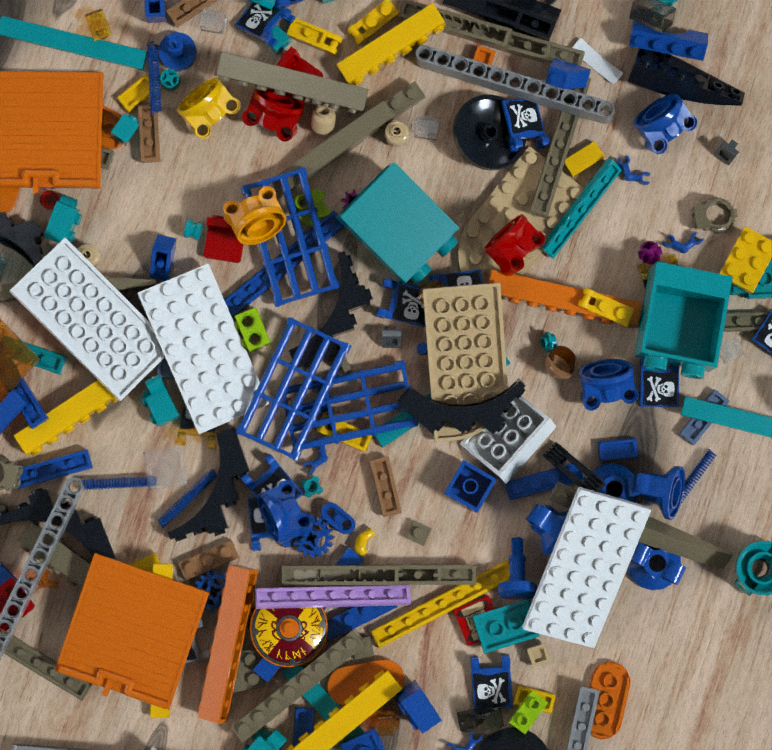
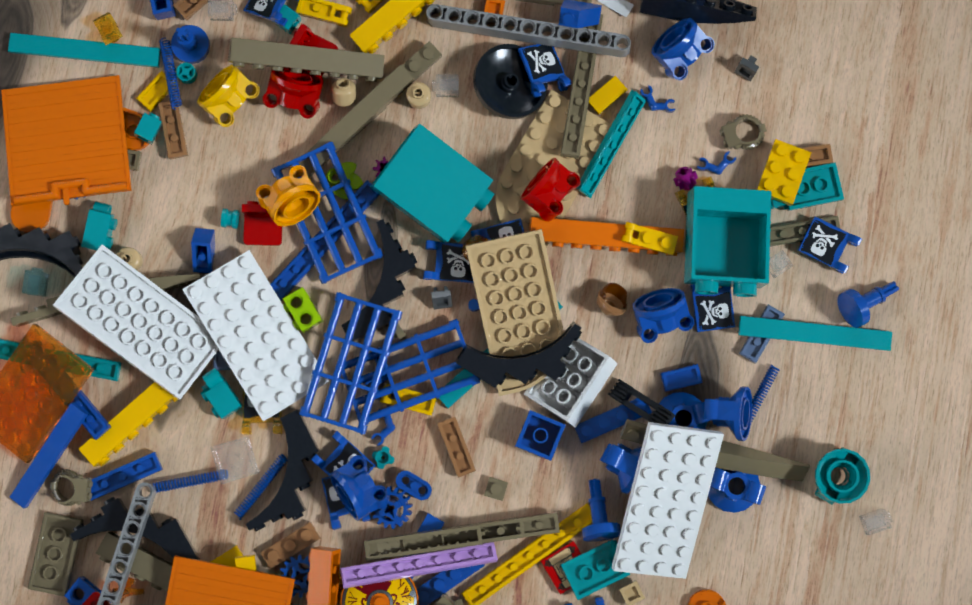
camera: 10 degrees left, 0 degrees up
clear red tile [40,190,60,210] -> none
yellow arm [354,528,375,556] -> none
teal plate [540,332,557,353] -> none

